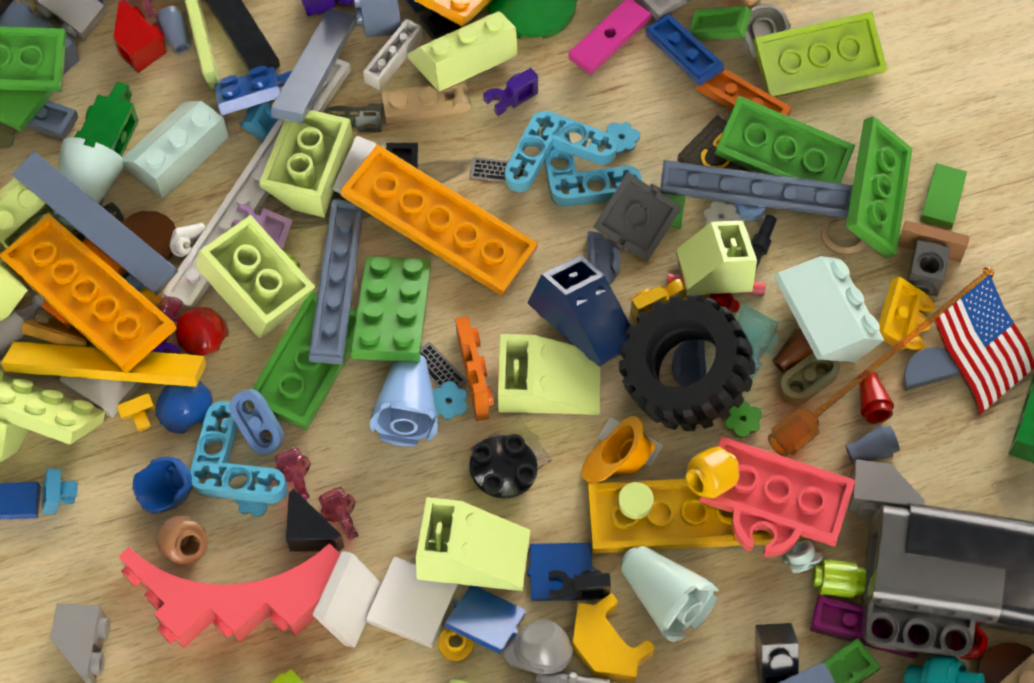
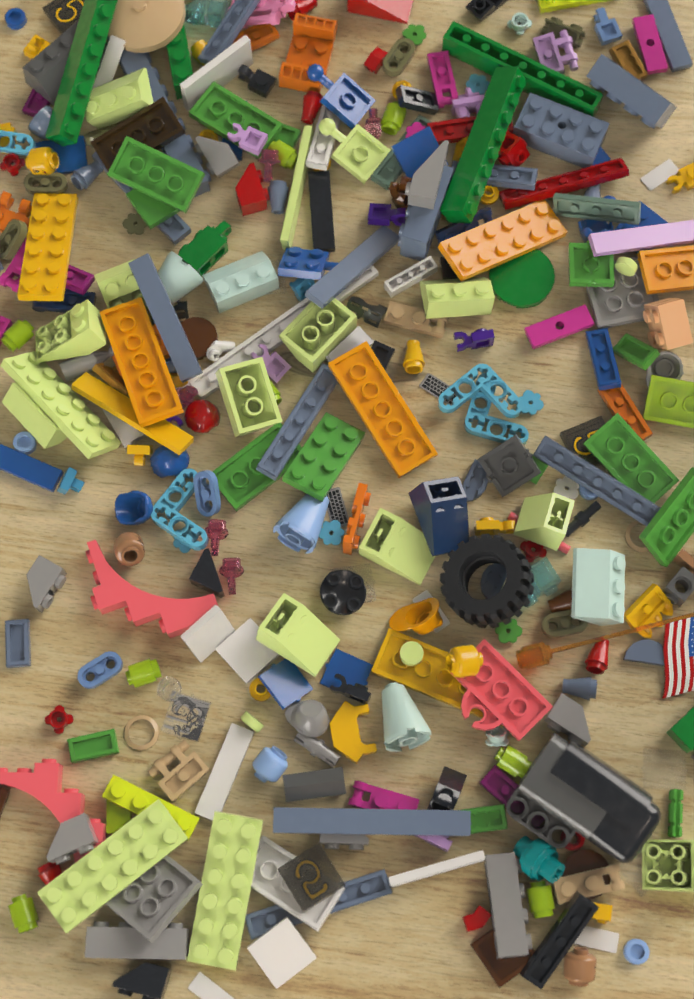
camera: 25 degrees right, 10 degrees up
none -> yellow cone [403,339,425,374]

